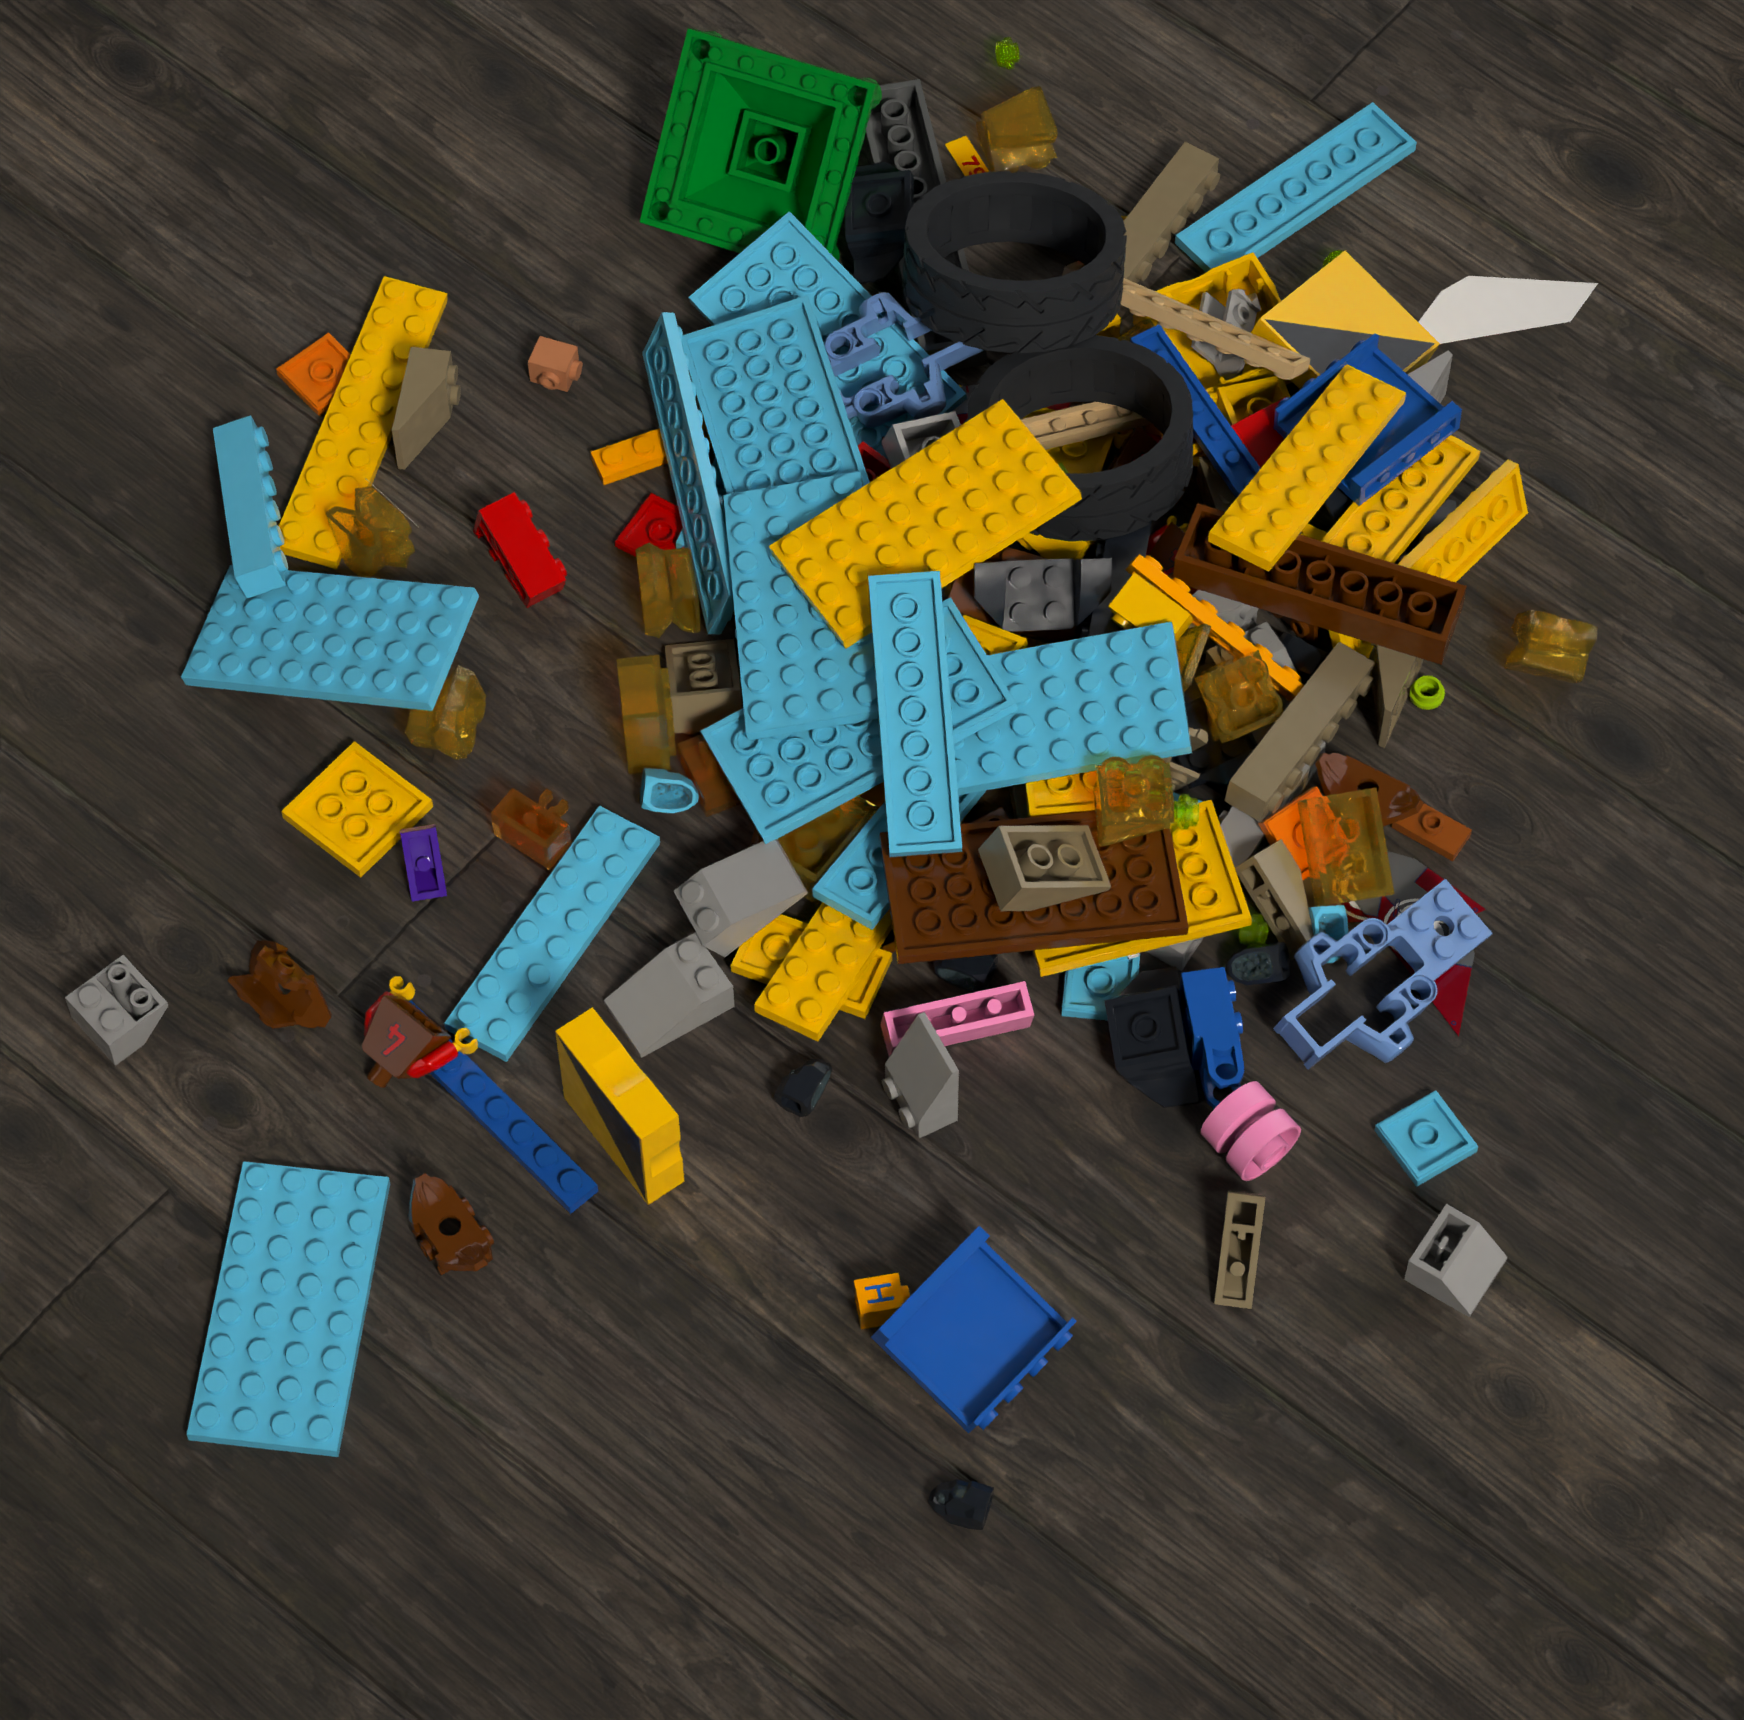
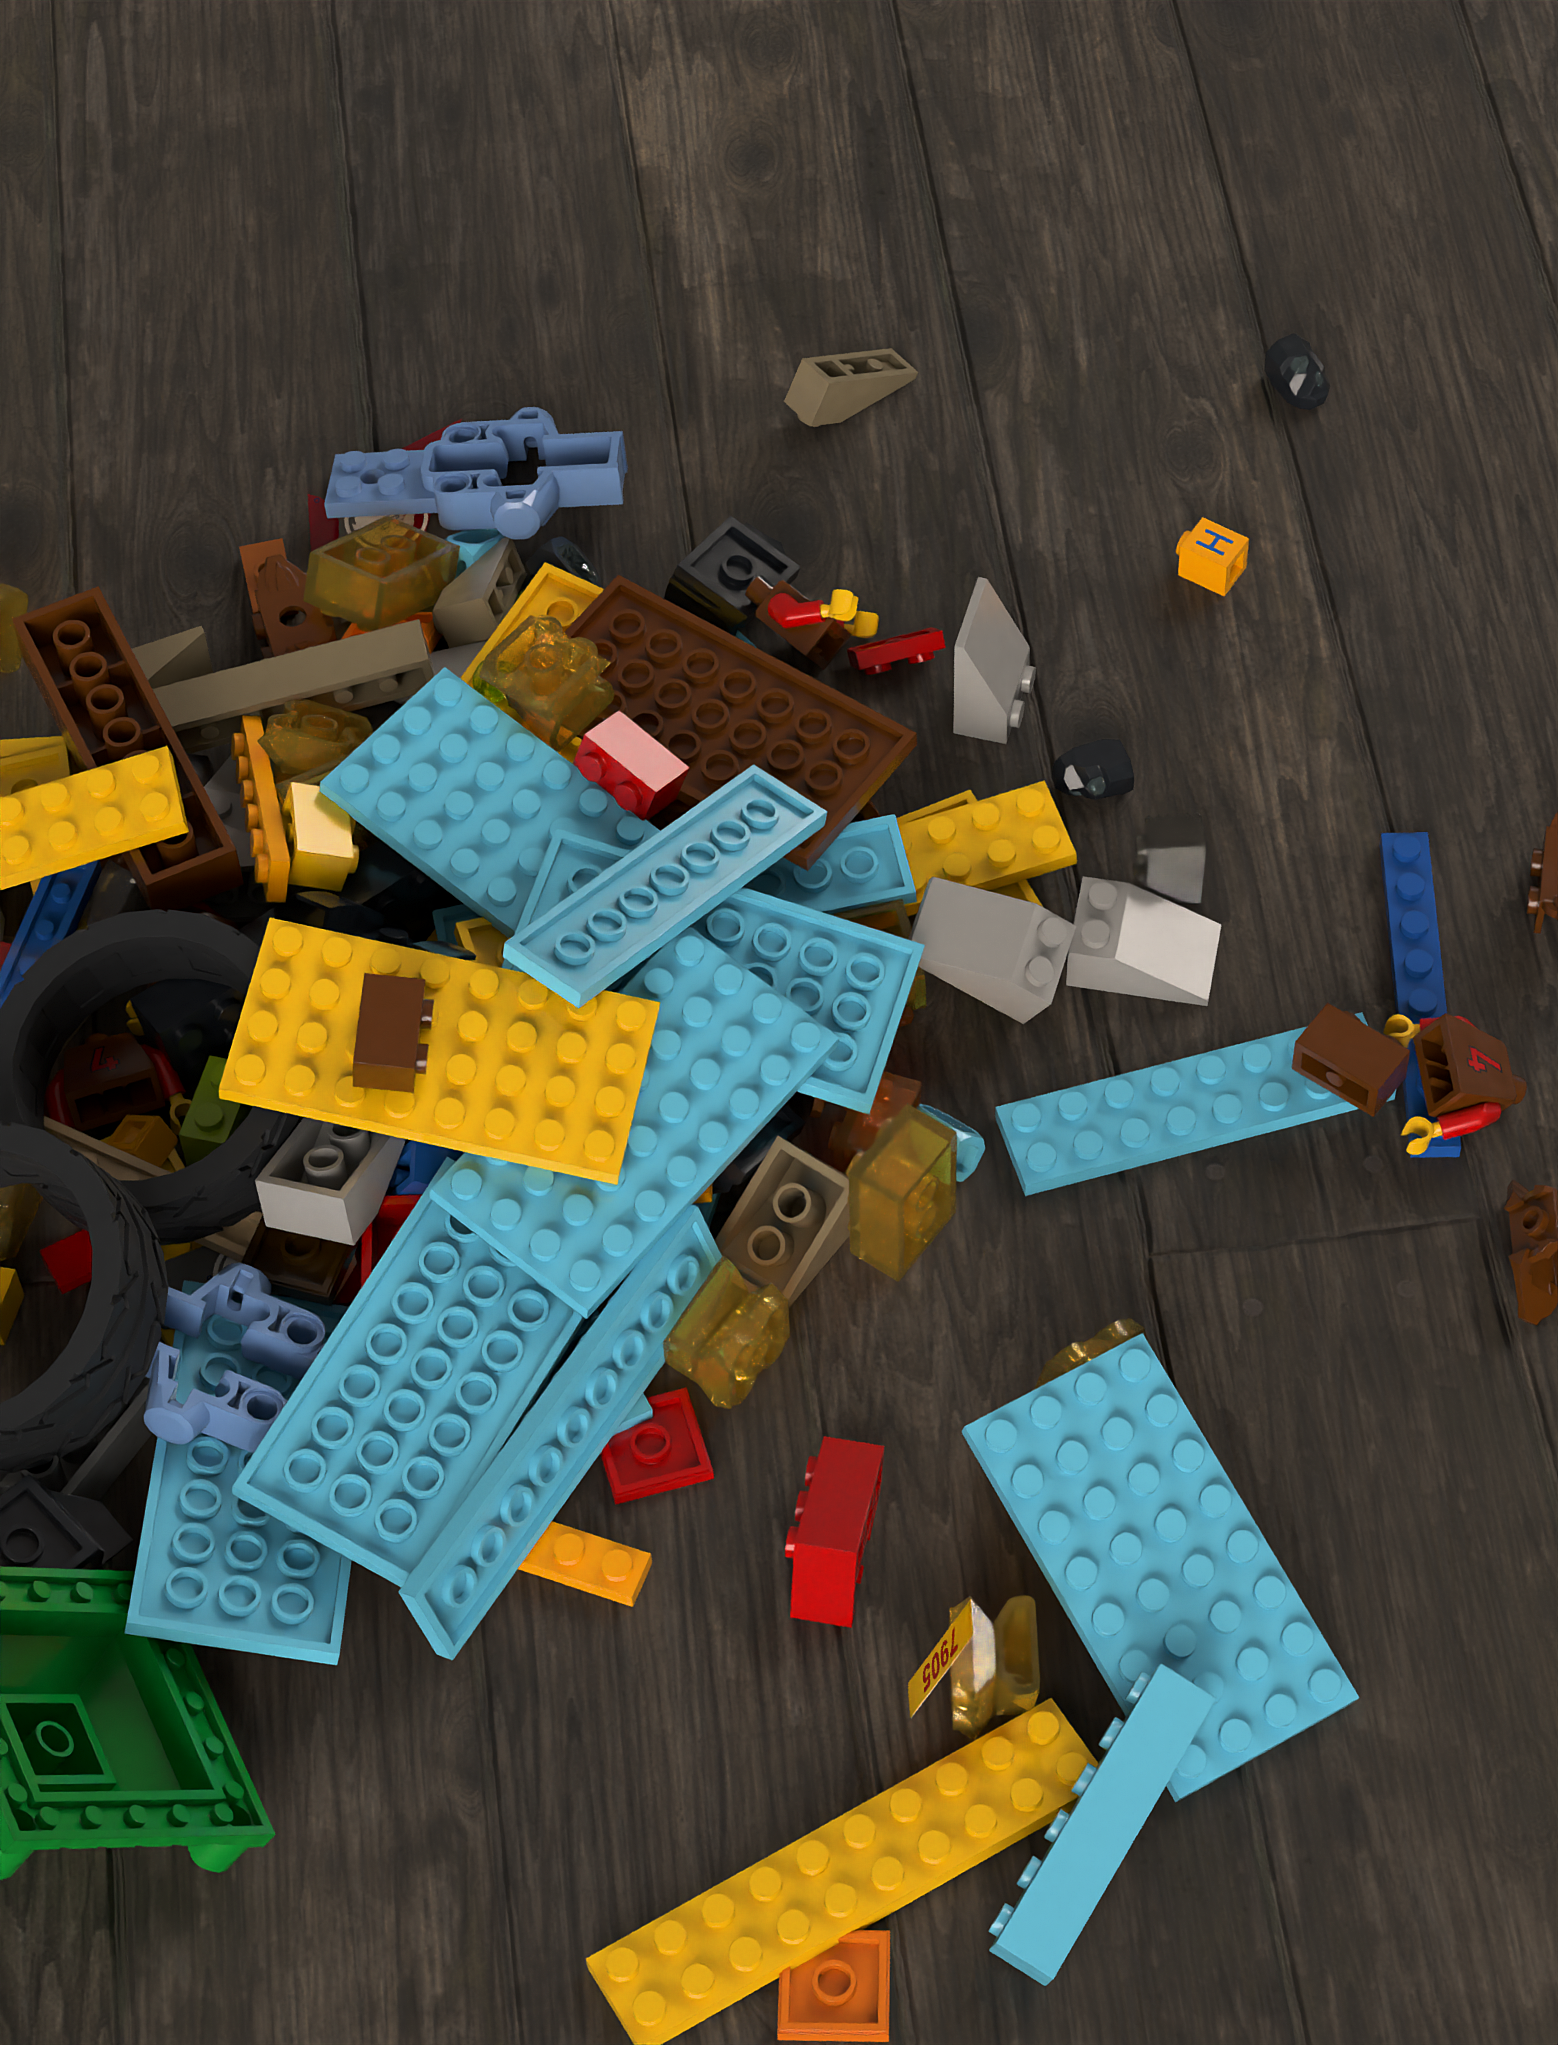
camera: 135 degrees left, 5 degrees down
yellow plate [281,741,433,878] -> none
dark tan slope [392,347,461,470] -> none
dark purple slope [400,824,447,902] -> none
clear orange brick [491,788,572,870] -> none
nougat brick [528,336,583,392] -> none
yellow tile [555,1007,684,1205] -> none
blue panel [871,1226,1077,1433] -> none
bright pink brick [881,981,1034,1057] -> none
dark tan slope [978,825,1111,911] -> none
blue brick [1179,967,1244,1109] -> none
bright pink wheel [1201,1081,1301,1181] -> none
medium azure tile [1374,1090,1478,1187] -> none
light grey slope [1404,1204,1507,1317] -> none
none -> light orange slope [106,1114,178,1167]
none -> reddish brown brick [353,973,434,1093]
none -> brick [572,710,690,821]
none -> torso [745,575,879,670]
none -> red plate [847,627,946,675]
none -> clear smoke brick [1132,812,1206,905]
none -> reddish brown brick [1292,1003,1410,1117]

